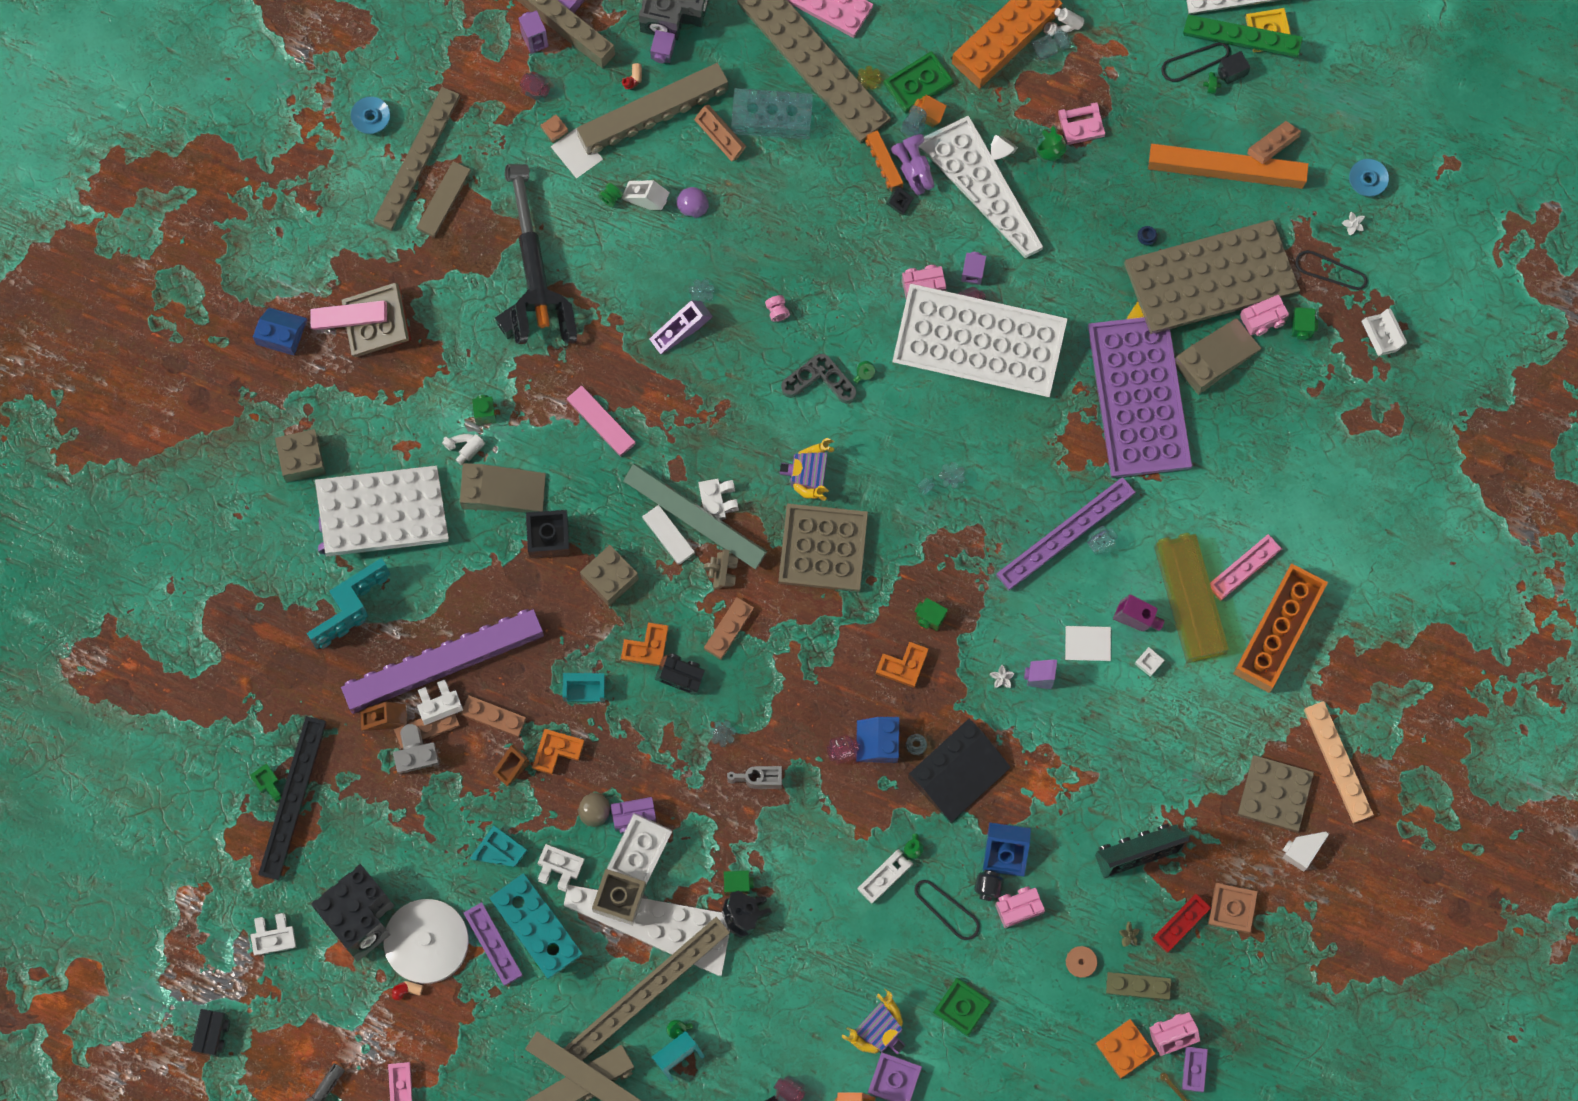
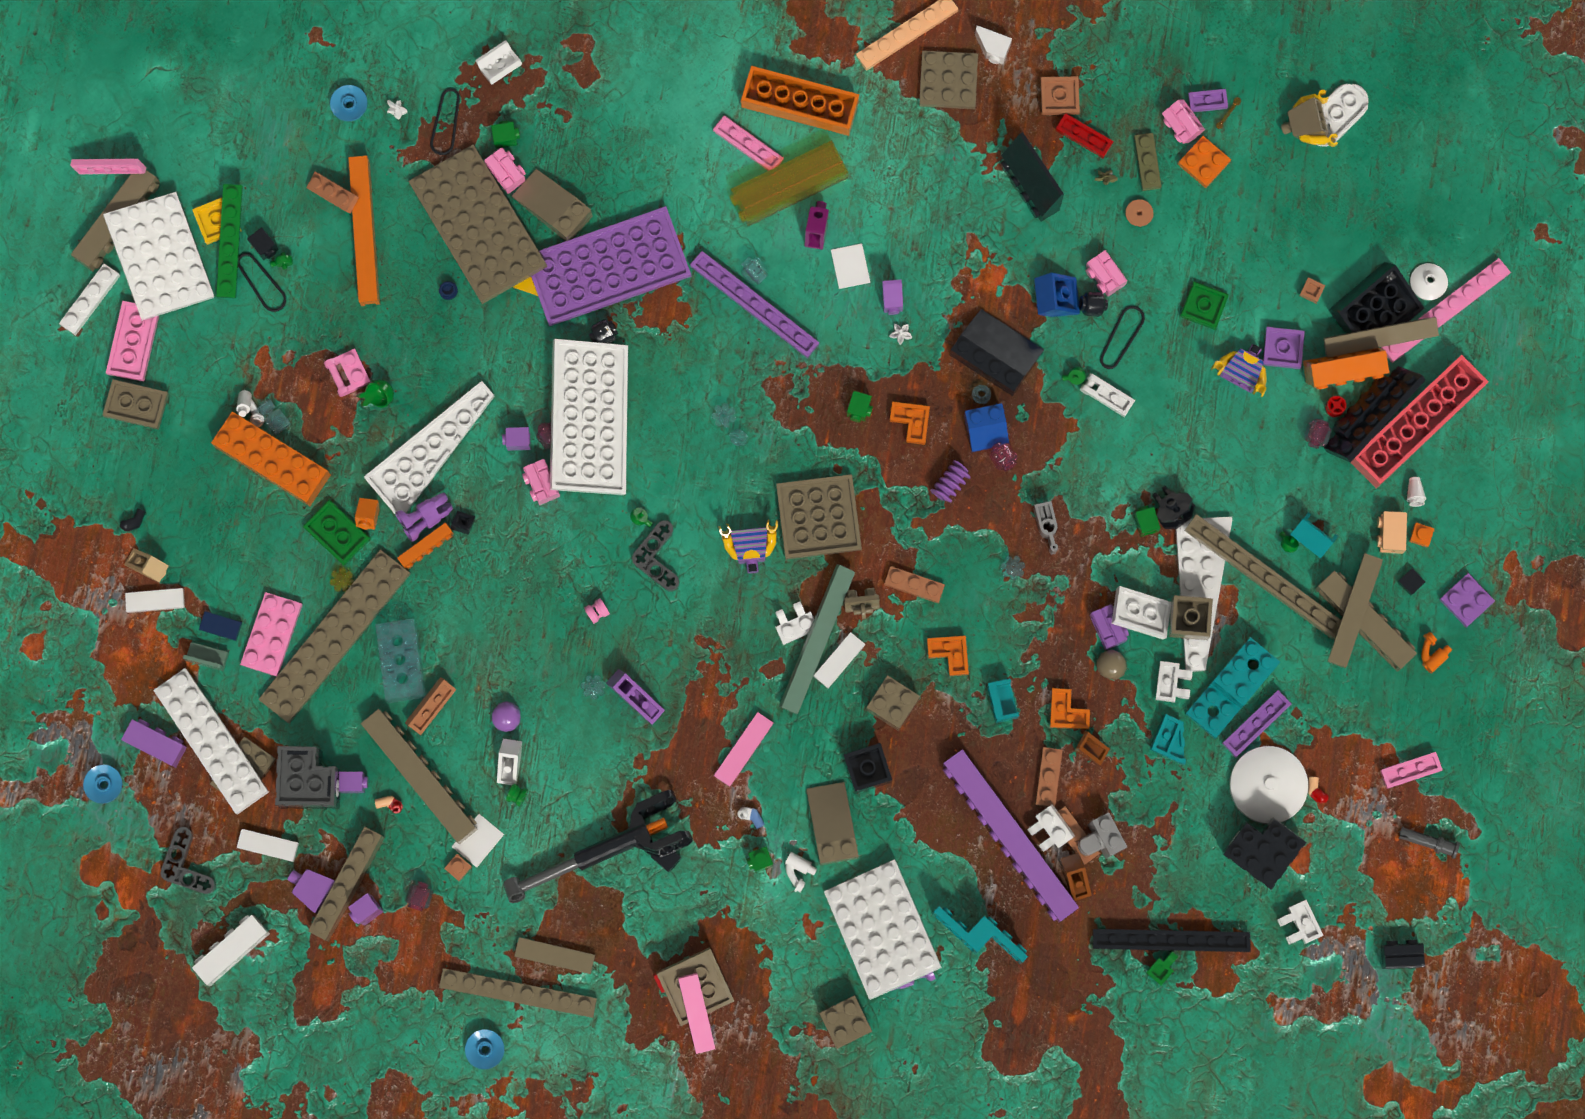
camera: 100 degrees left, 5 degrees up
blue slope [253,308,307,356] -> none
black brick [655,654,705,695] -> none
clear light blue piece [900,106,927,137] -> none
white tile [991,135,1018,160] -> none
white plate [1135,647,1164,677] -> none
none -> black head [589,319,618,344]
none -> arm [738,807,765,829]
none -> medium lavender piece [930,460,971,503]

